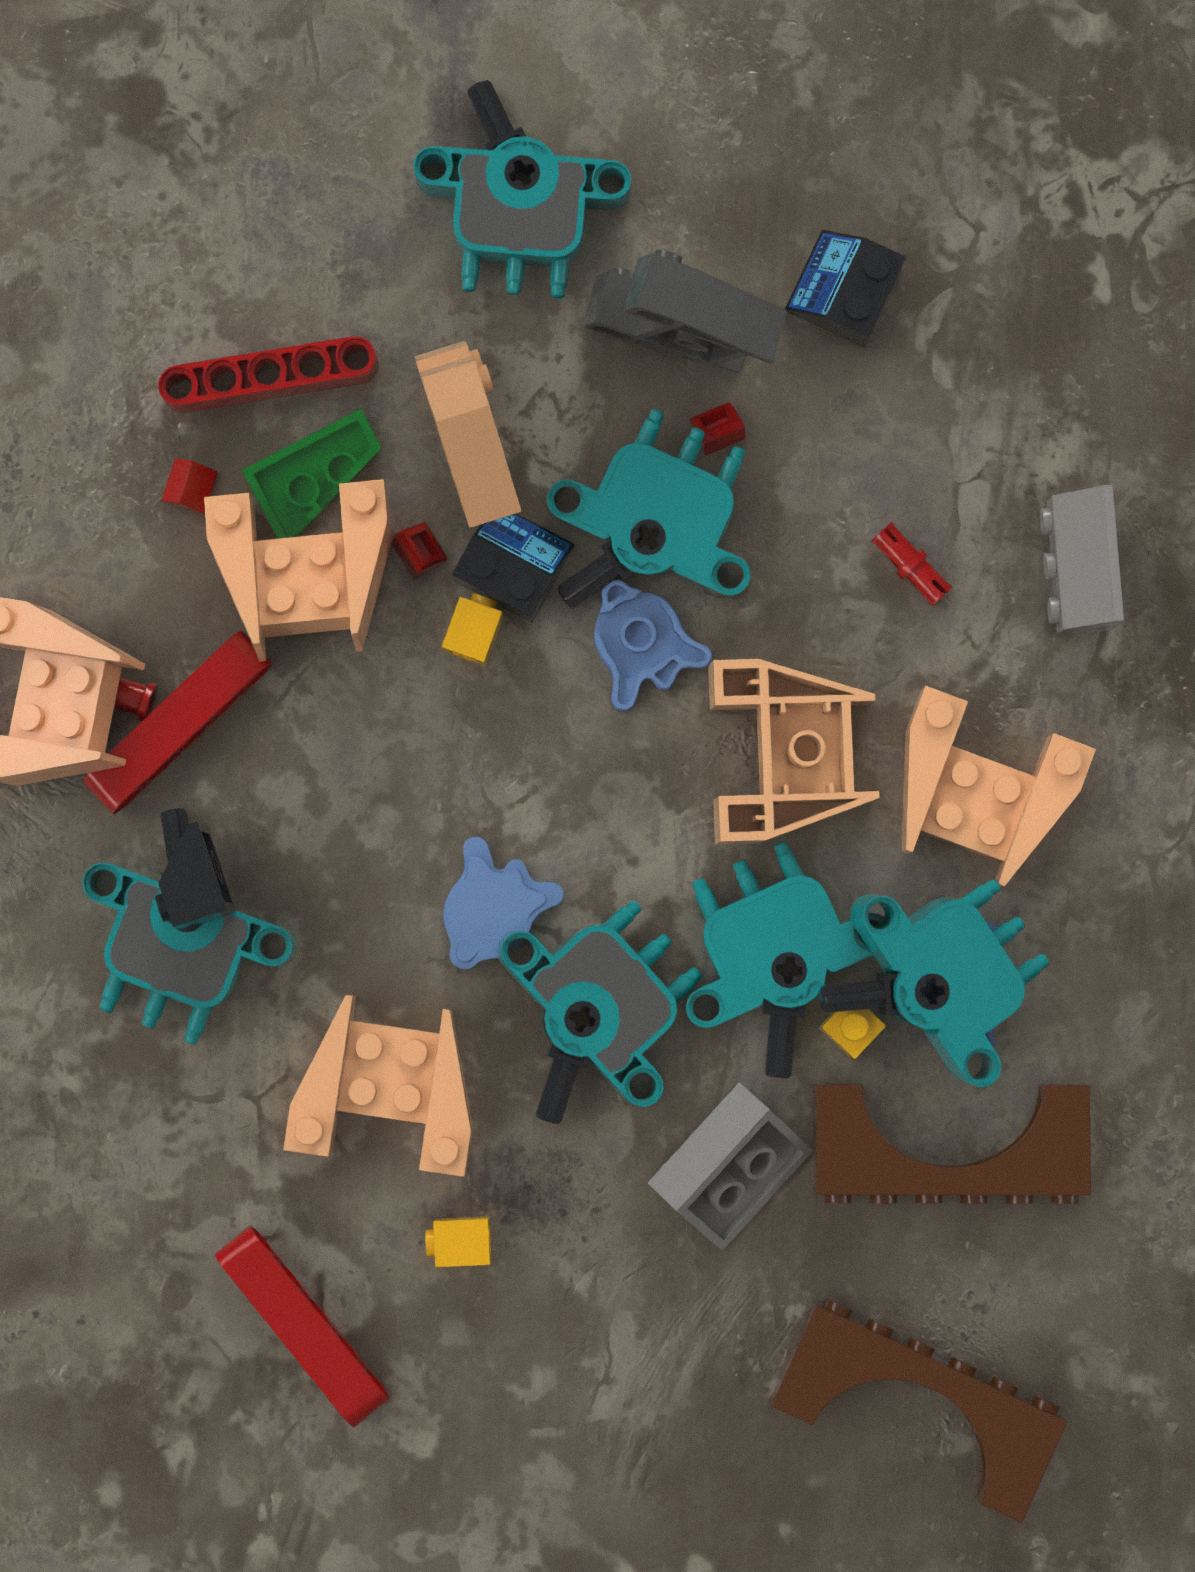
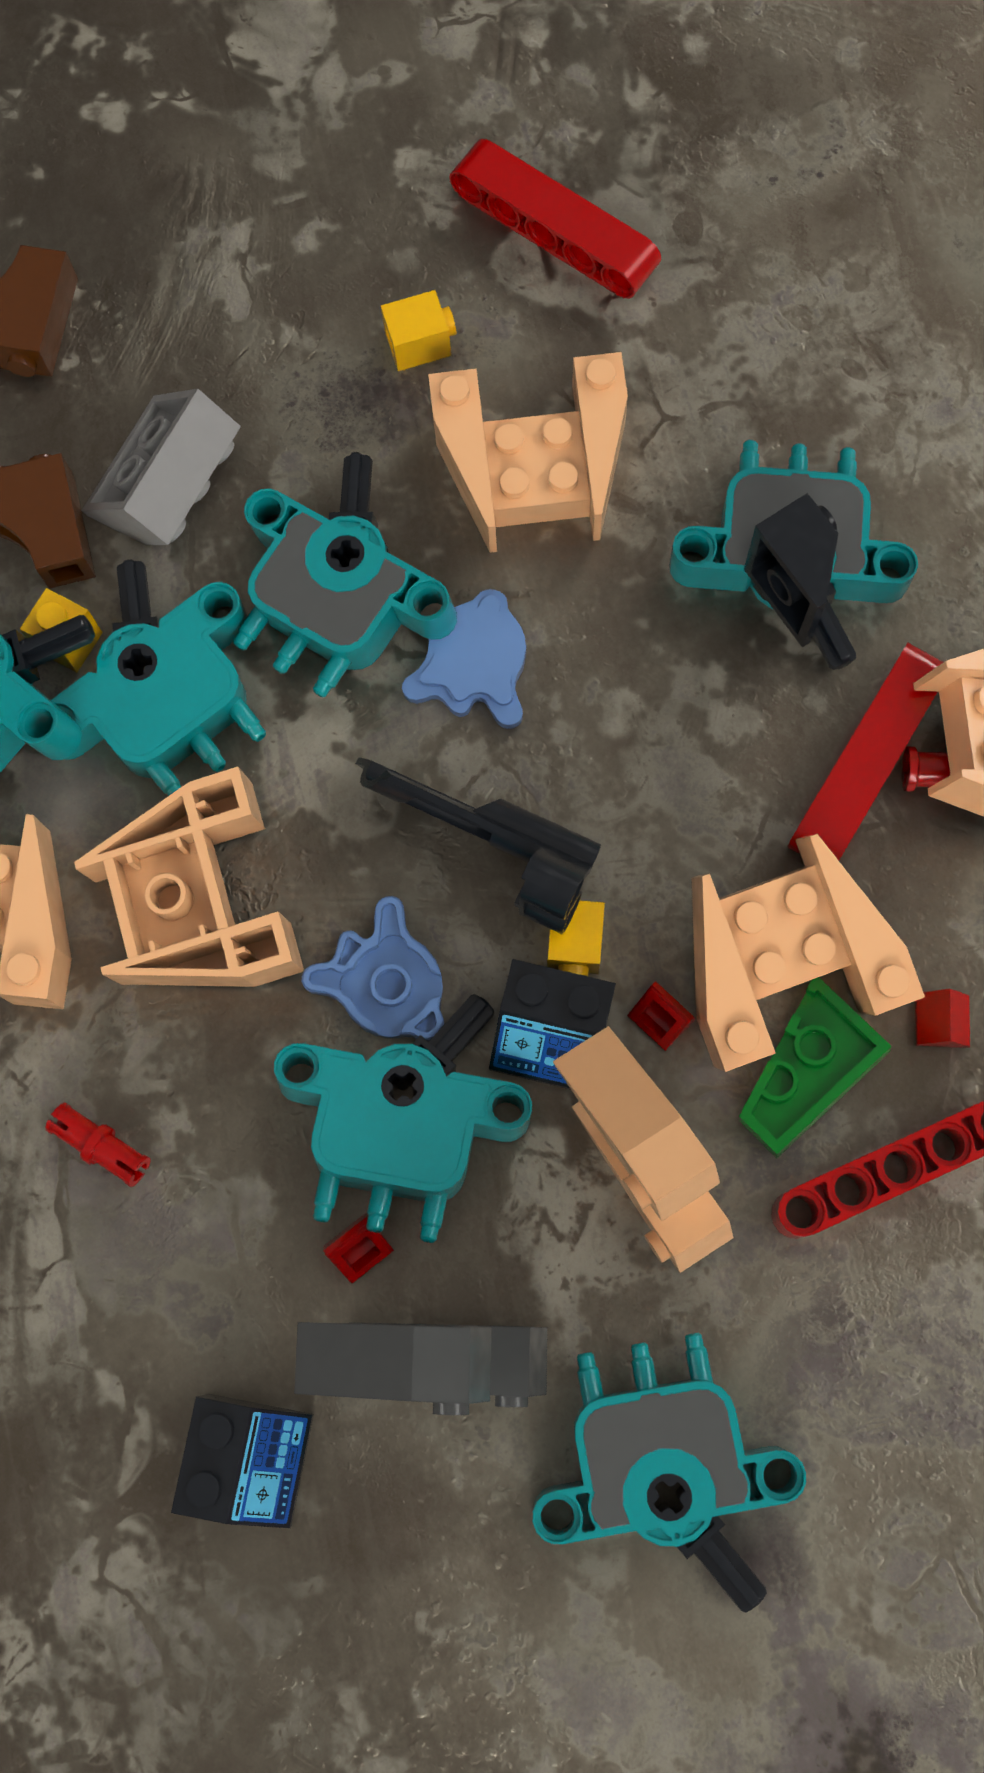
camera: 170 degrees right, 10 degrees down
none -> black panel [355,757,601,935]

